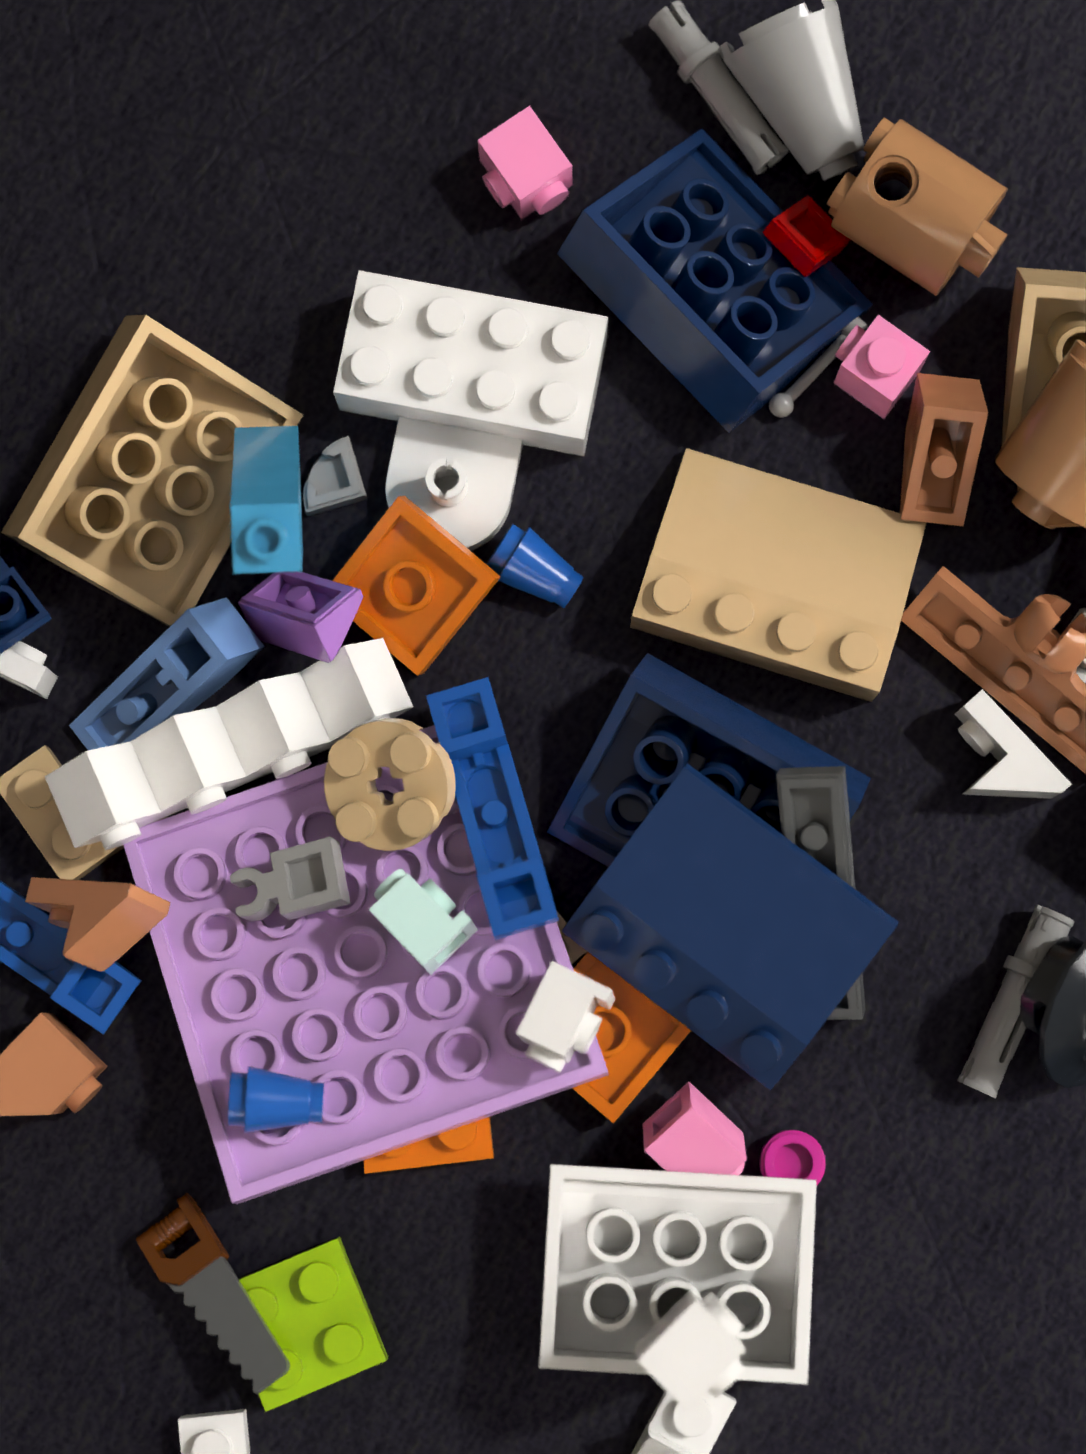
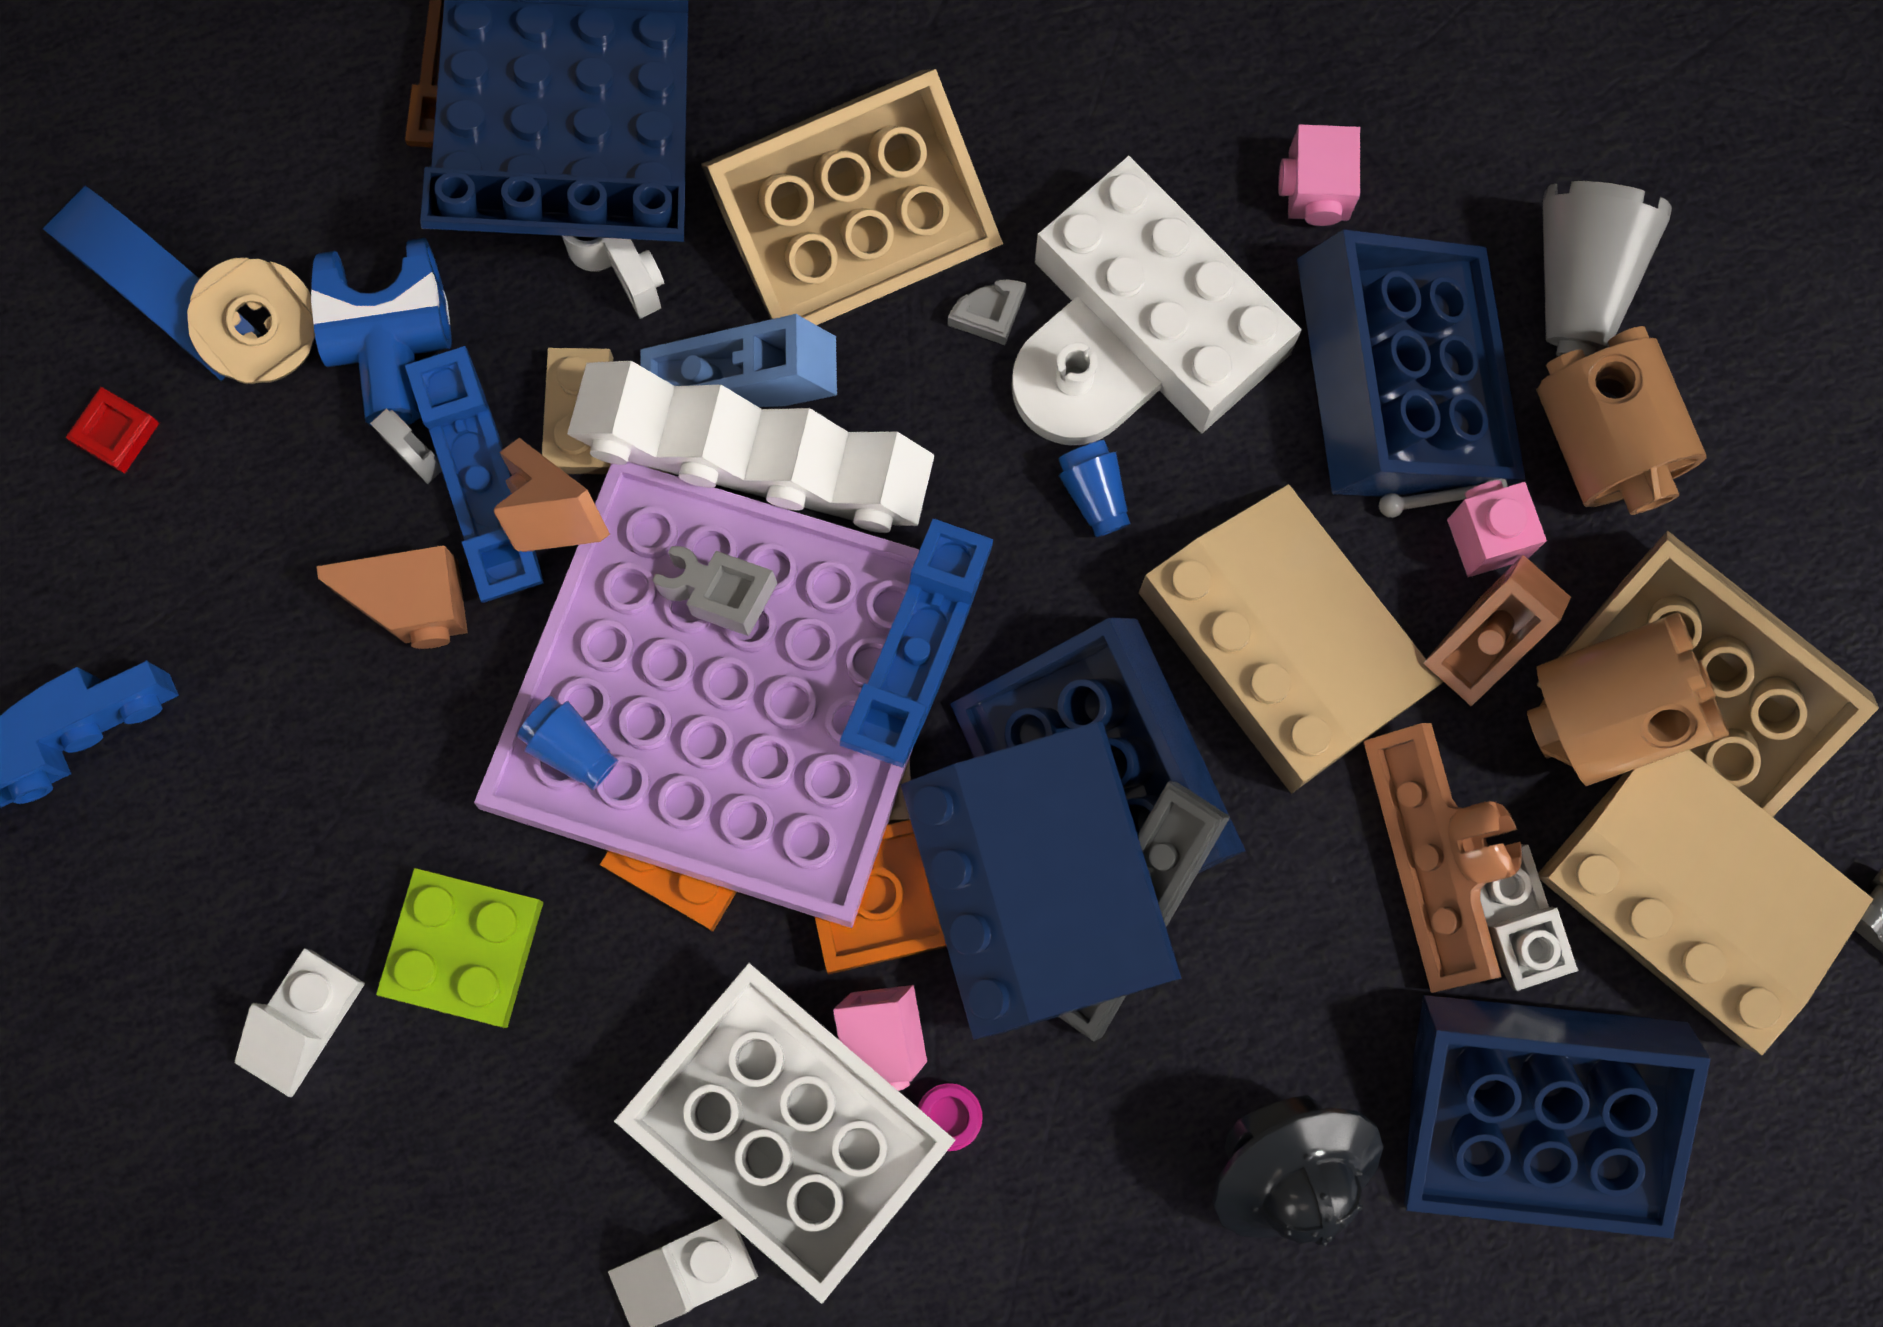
camera: 30 degrees right, 5 degrees down
dark grey piece [136,1193,290,1394] -> none
dark azure slope [230,426,303,574] -> none
medium lavender slope [238,571,363,663] -> none
tan plate [324,718,456,851] -> none
orange plate [333,495,501,676] -> none
light aqua brick [369,869,478,975] -> none
white brick [516,961,615,1073] -> none
white brick [634,1289,746,1411] -> none
light grey pin [649,0,789,175] -> none
red tile [763,195,851,277] -> none
white slope [955,689,1071,799] -> none
light grey pin [957,904,1075,1098] -> none

